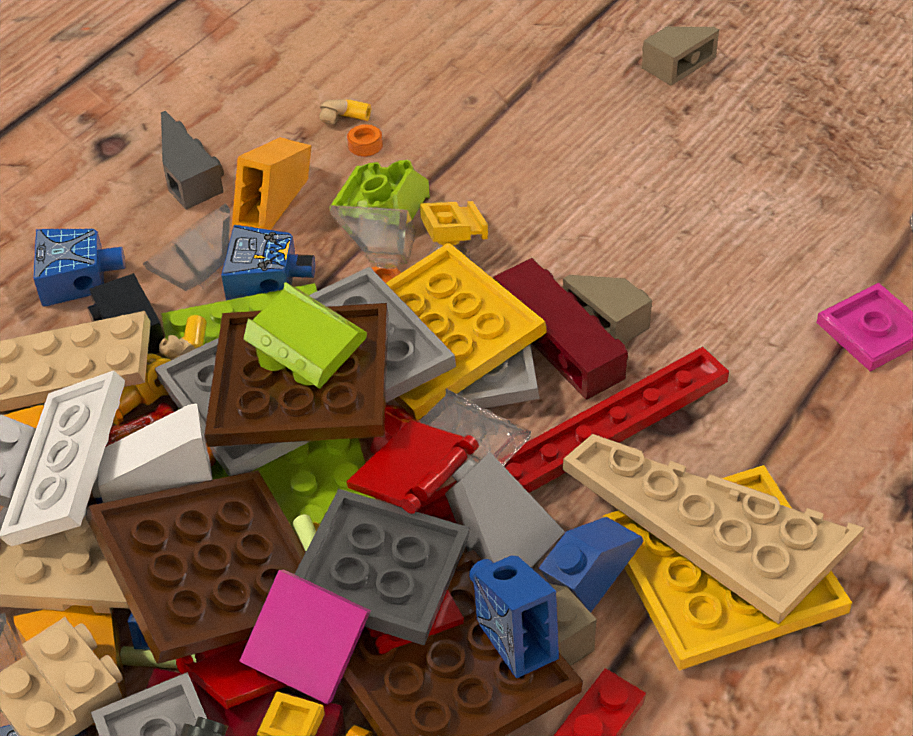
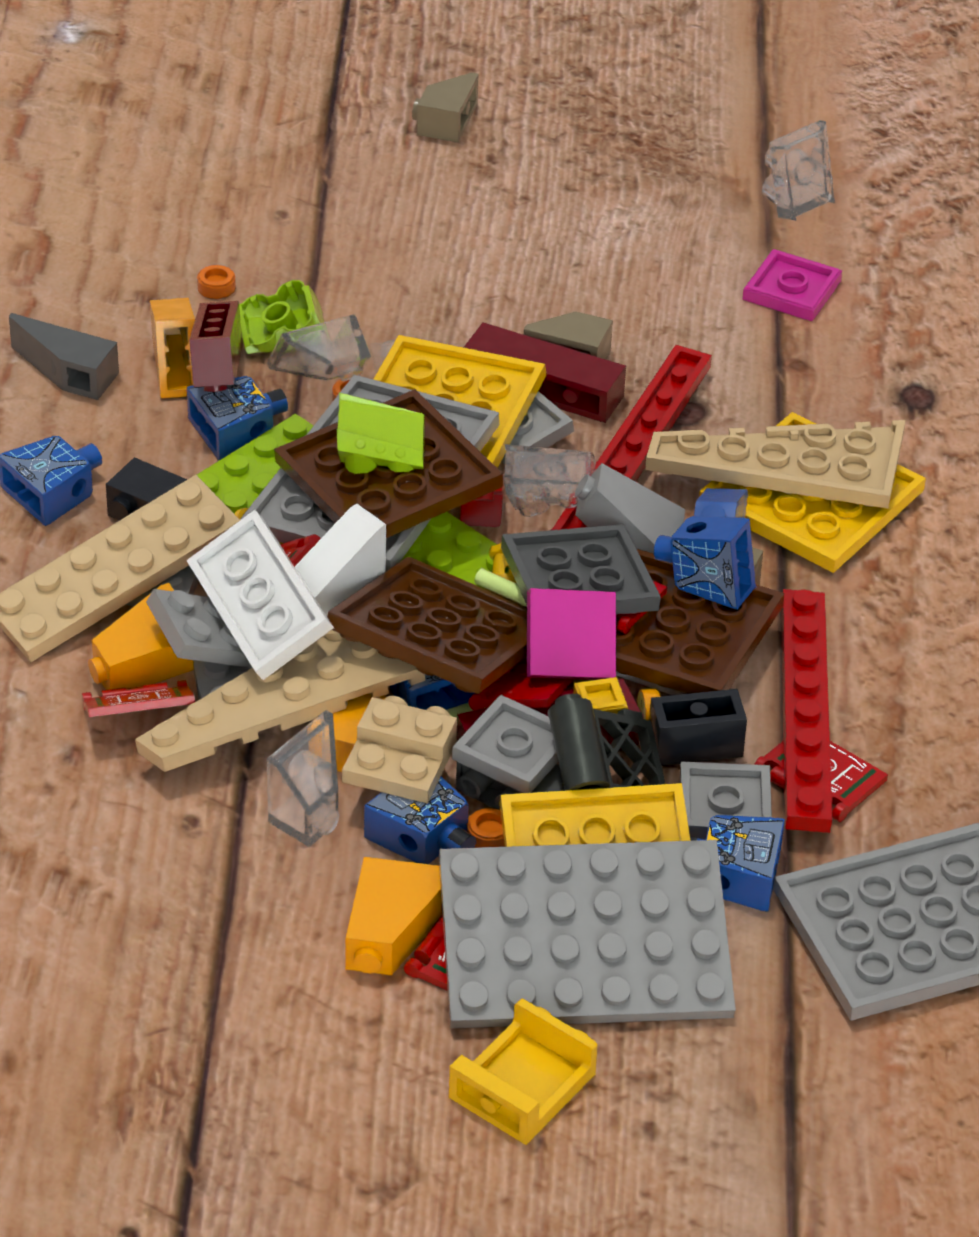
camera: 35 degrees left, 5 degrees down
clear slope [143,203,230,291] -> none
arm [159,315,207,360] -> none
arm [319,99,372,124] -> none
red piece [346,420,479,514] -> none
yellow plate [420,201,488,246] -> none
none -> dark red brick [189,301,243,392]

